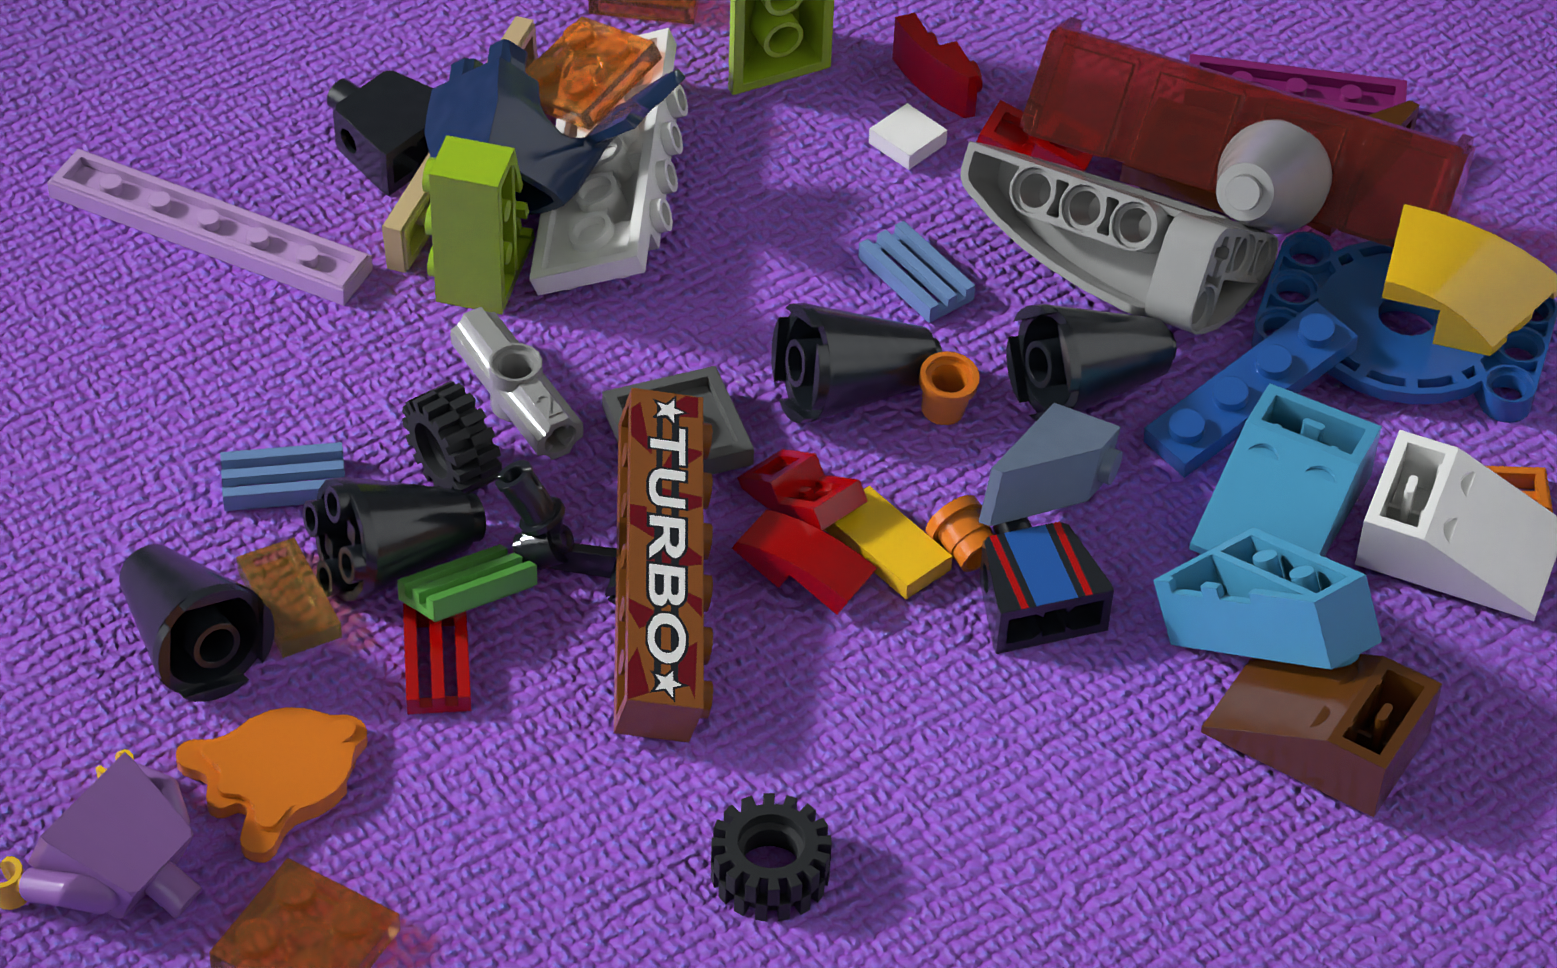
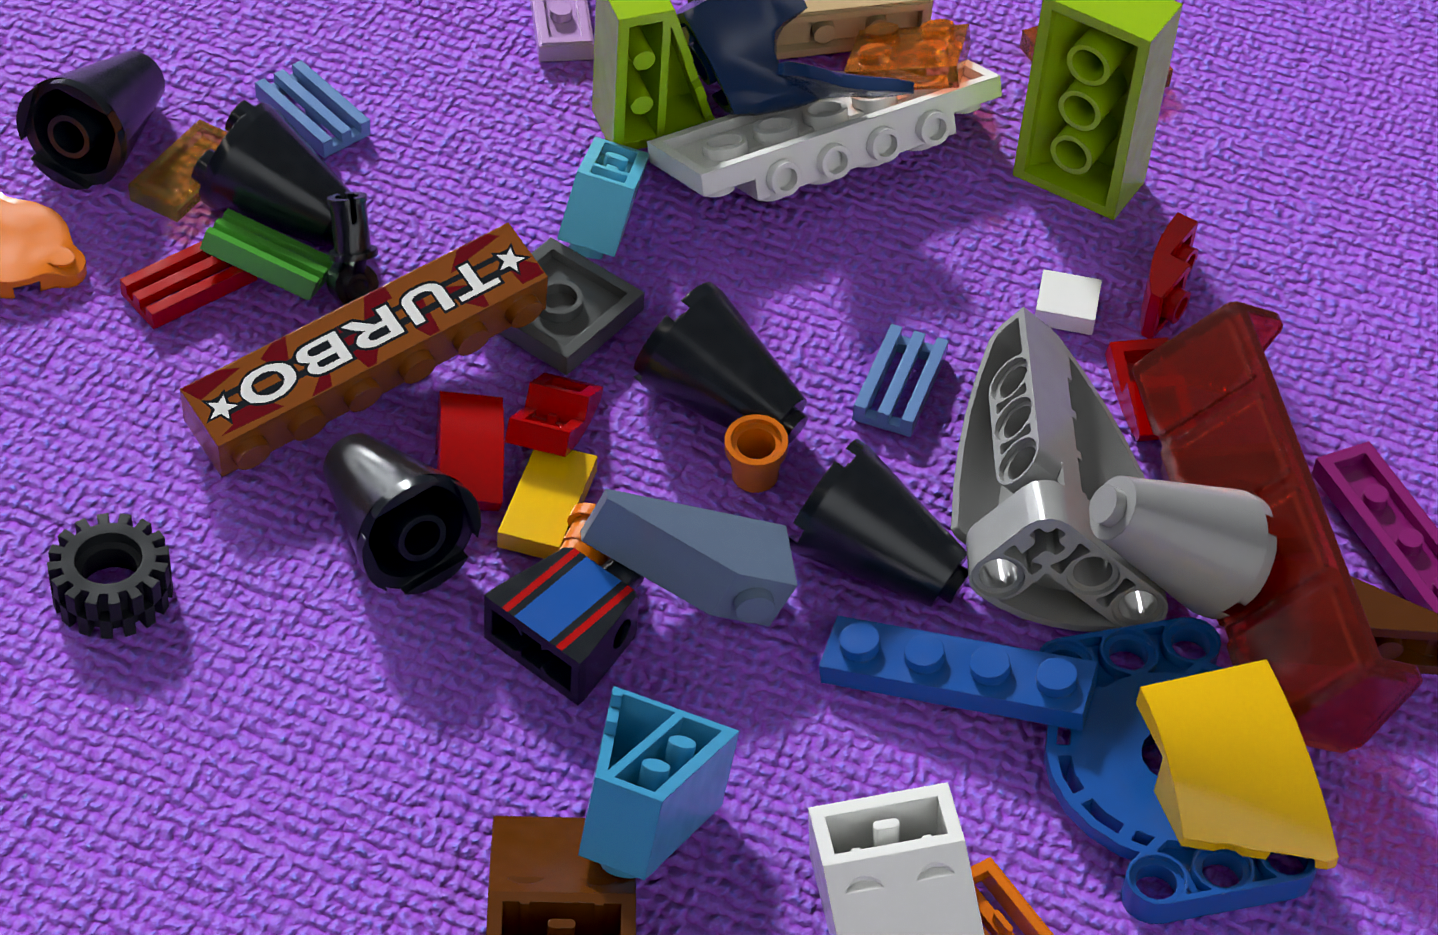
camera: 55 degrees right, 0 degrees up
black tyre [402,381,502,494] -> none
light grey piece [450,307,583,460] -> none
dark azure slope [1189,383,1382,557] -> none
none -> black cone [323,433,481,594]
none -> medium azure slope [557,137,649,259]

